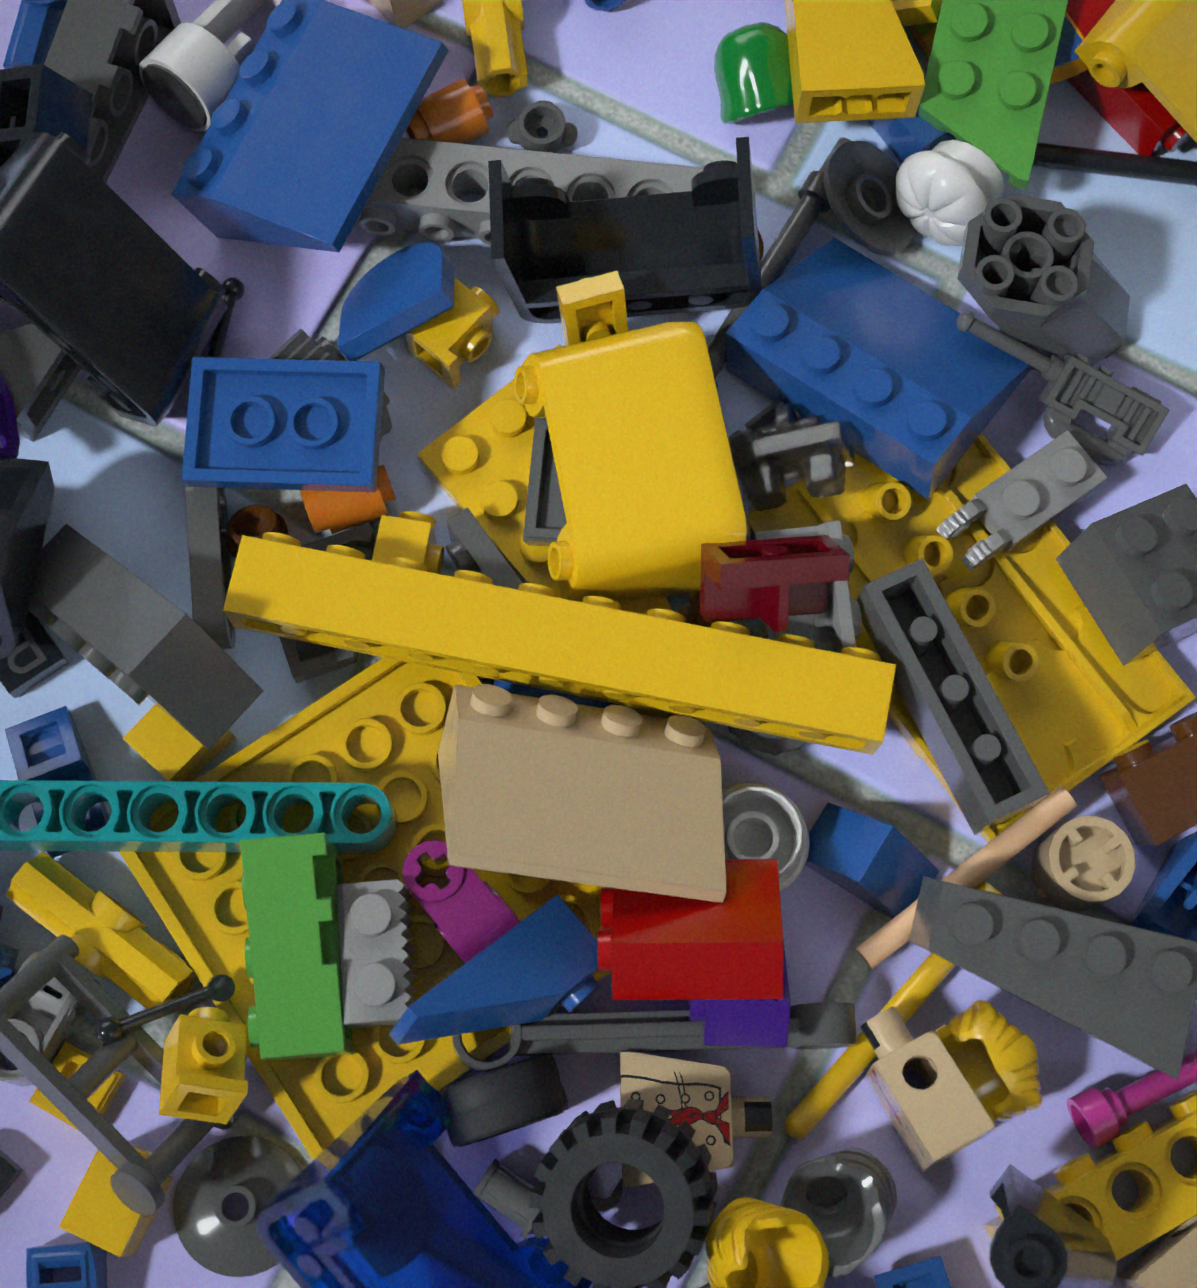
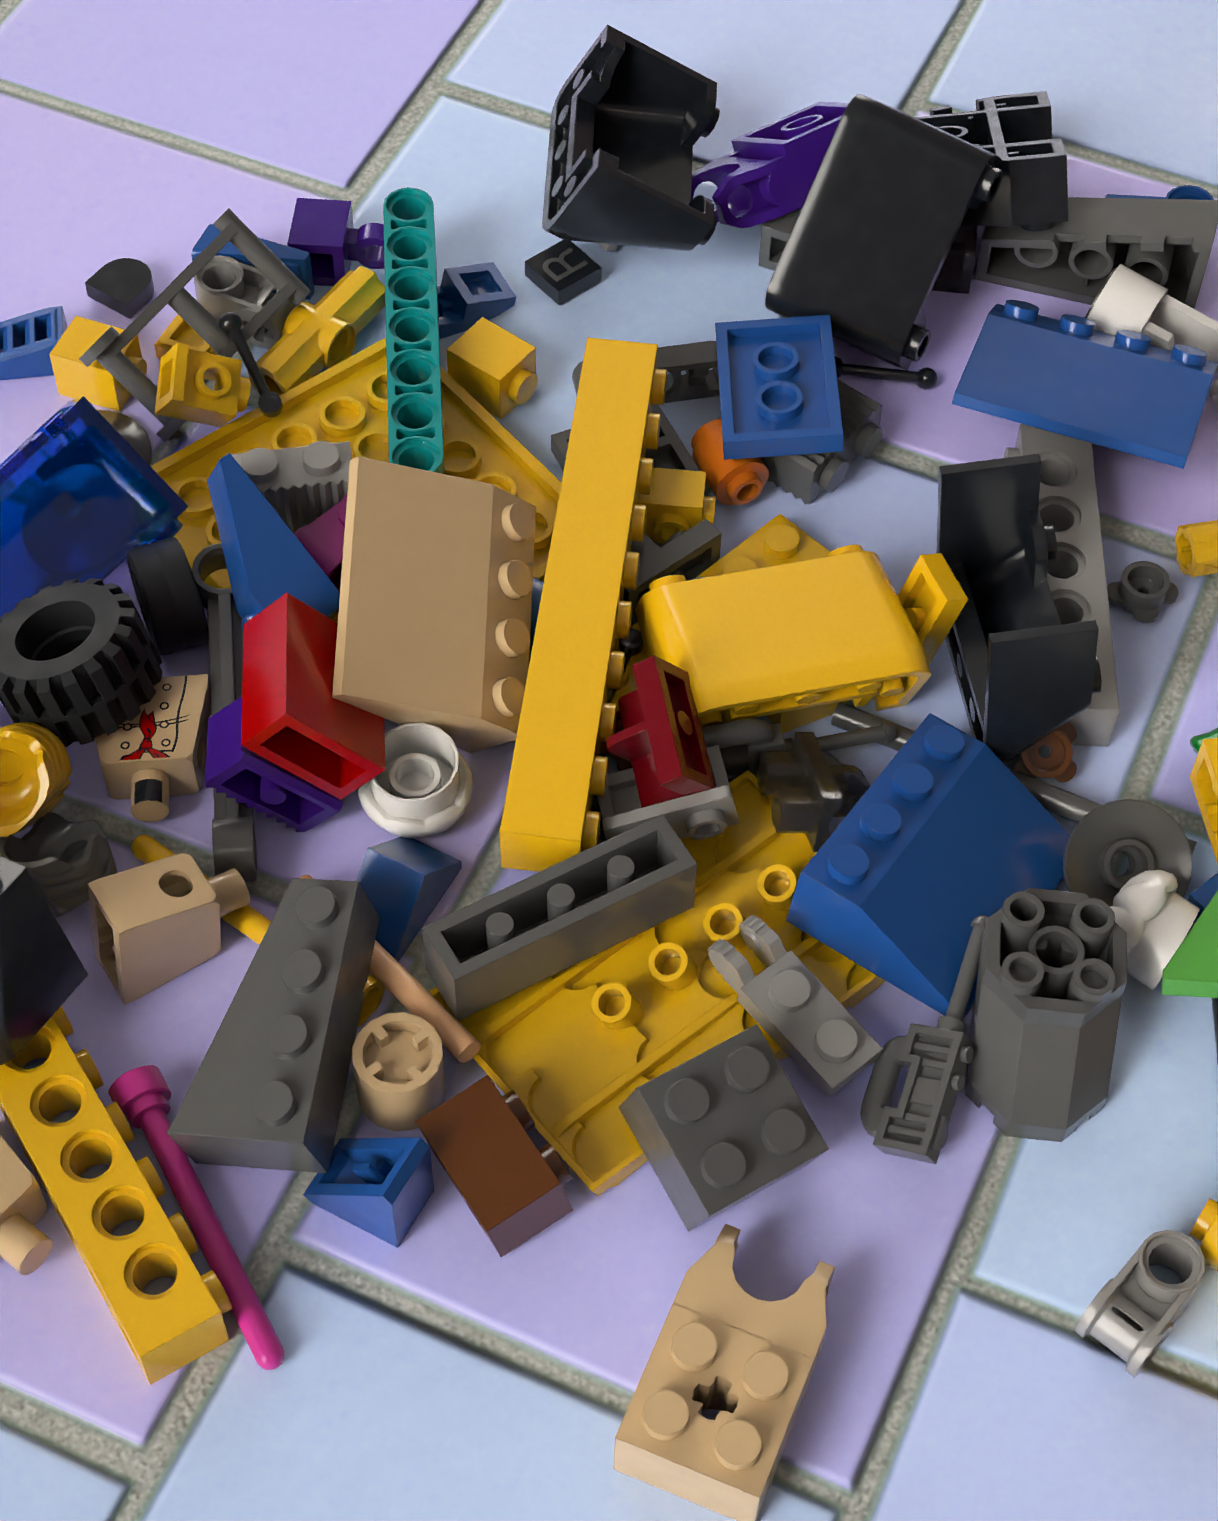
camera: 85 degrees right, 20 degrees down
dark grey wedge [28,524,264,750] -> none
reddish brown plate [226,504,289,559] -> none
bright green wedge [240,833,353,1062] -> none
blue tile [338,242,454,361] -> none
yellow brick [405,277,500,390] -> none
orange brick [406,78,494,144] -> none
yellow hair [934,1000,1042,1122] -> none

